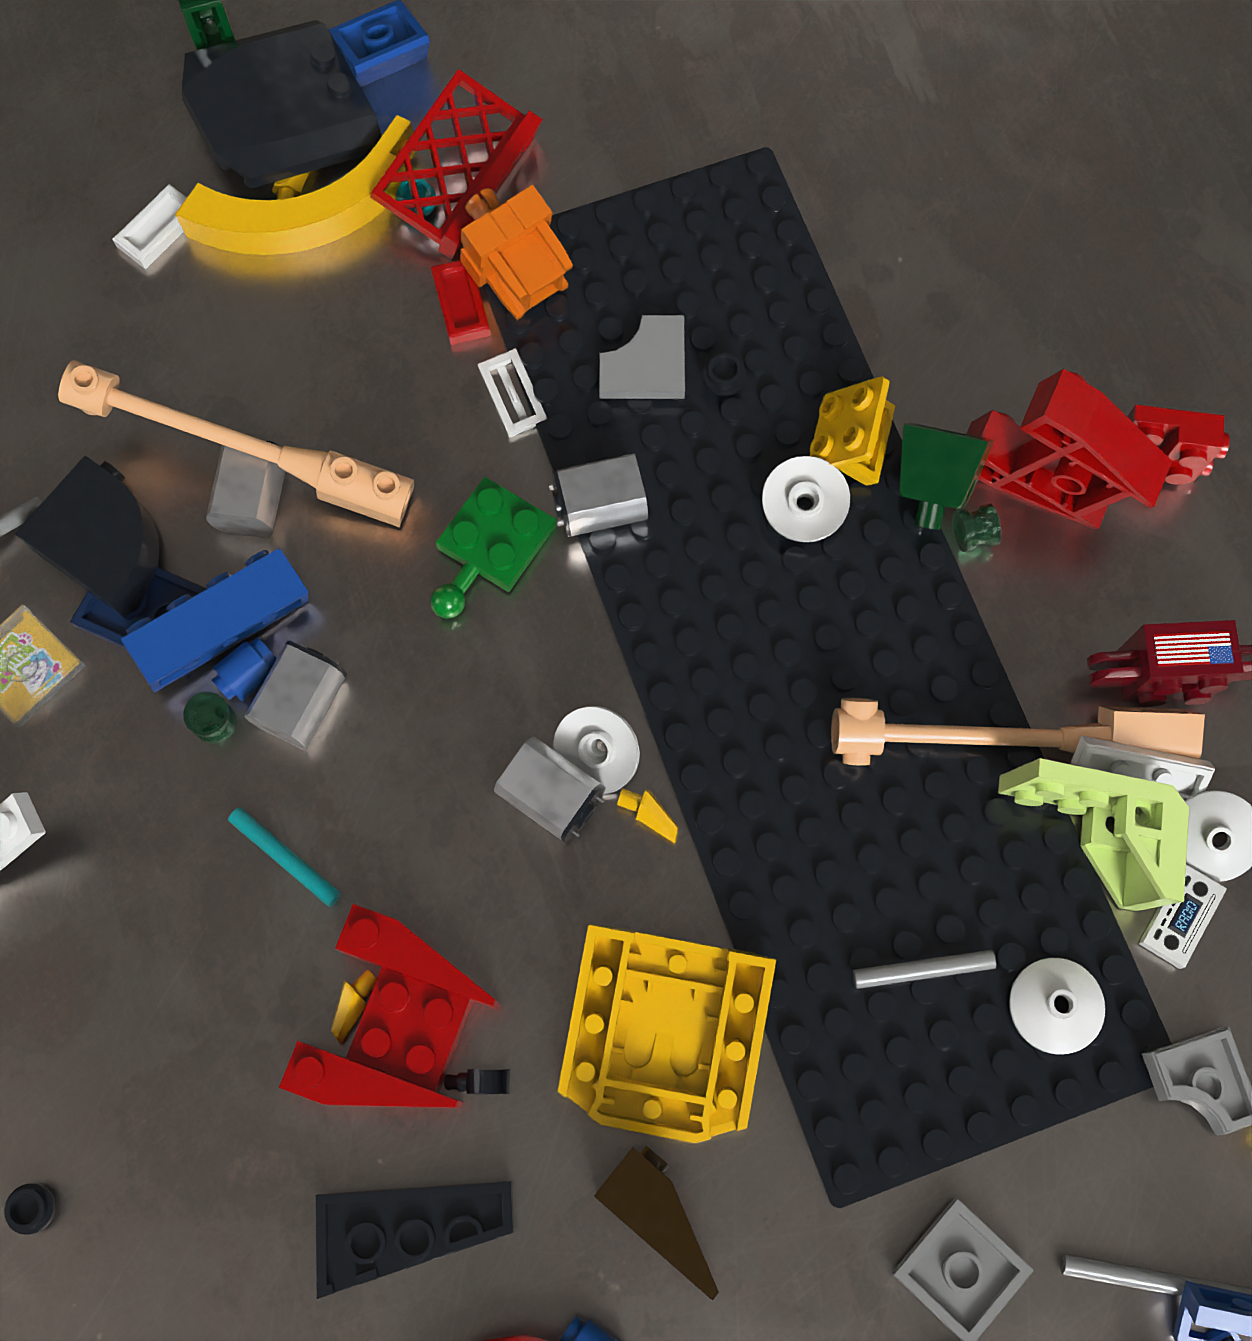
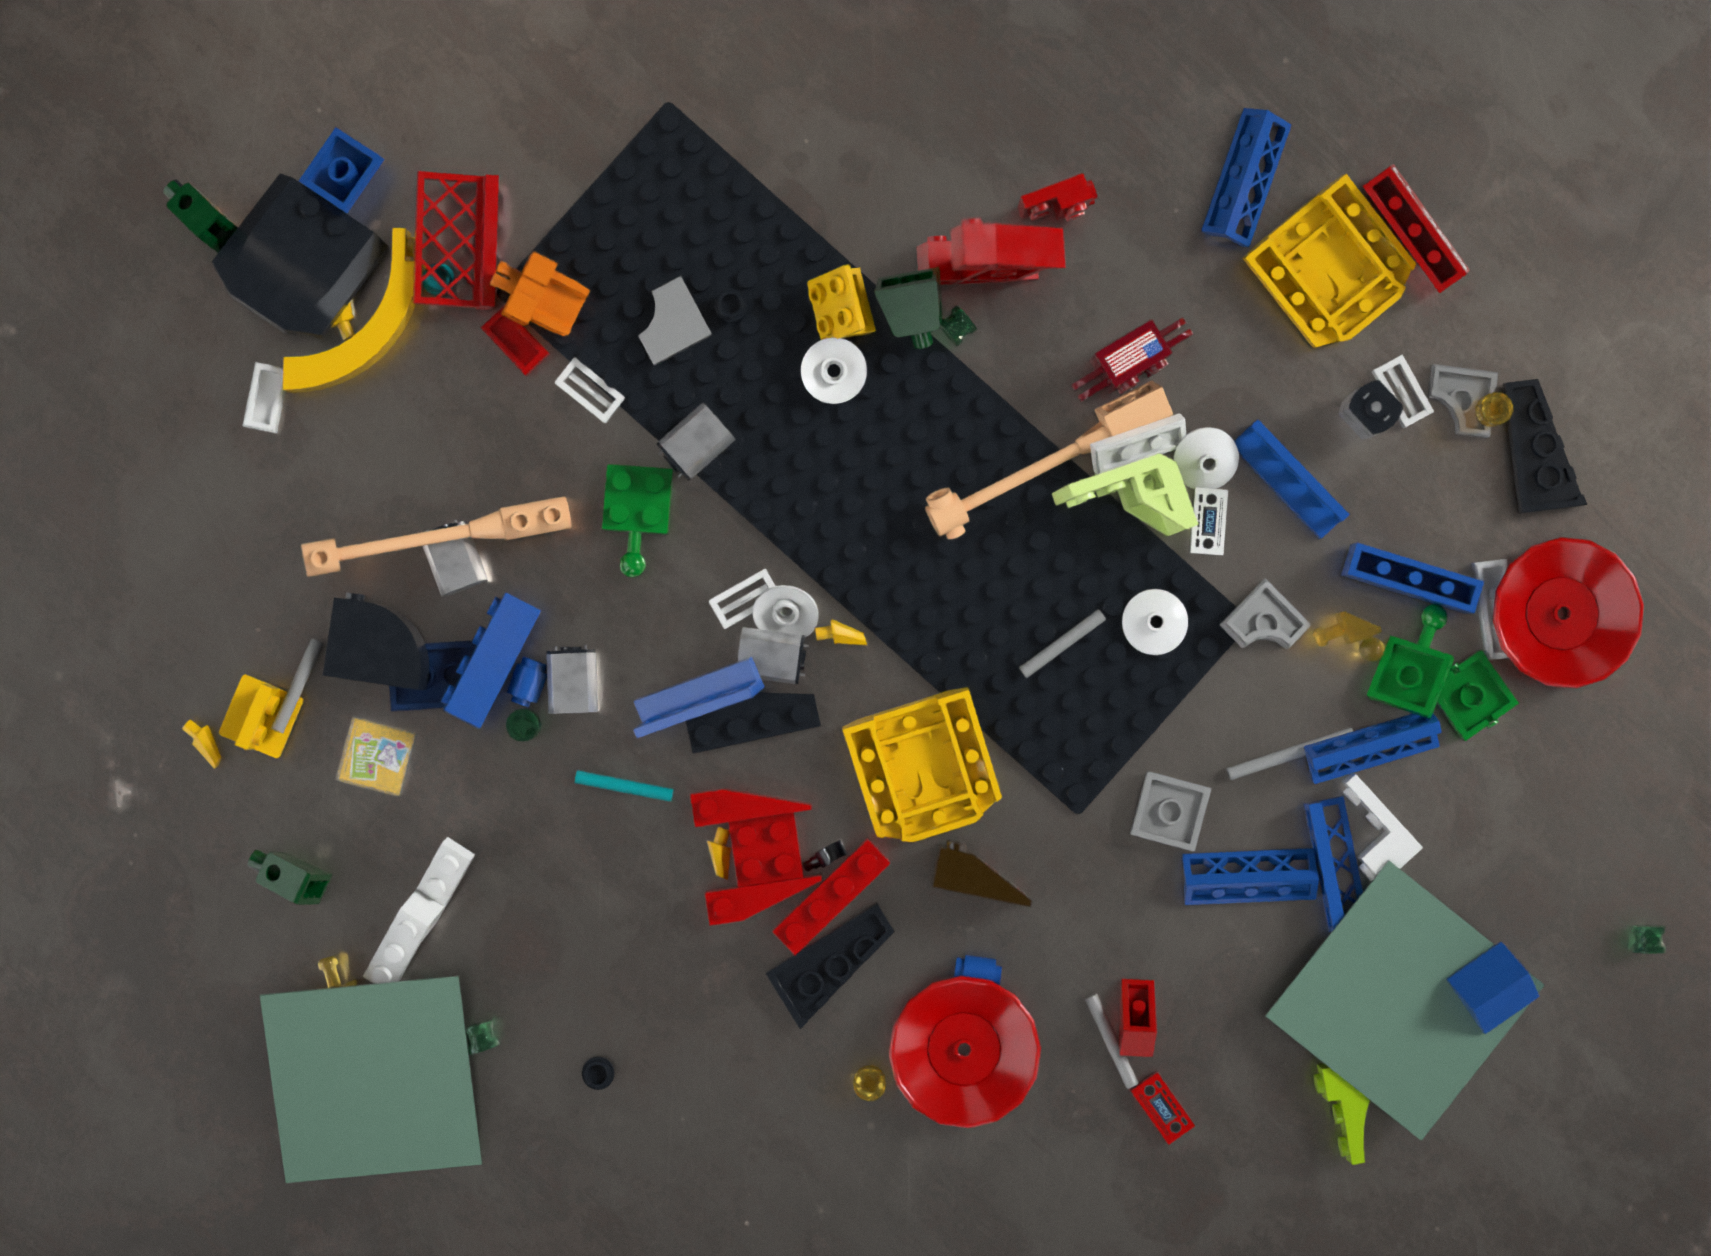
camera: 25 degrees left, 15 degrees up
none -> blue fence [633,657,764,738]
none -> black wing [686,692,821,754]
none -> white tile [709,569,775,629]
none -> red brick [772,837,891,955]

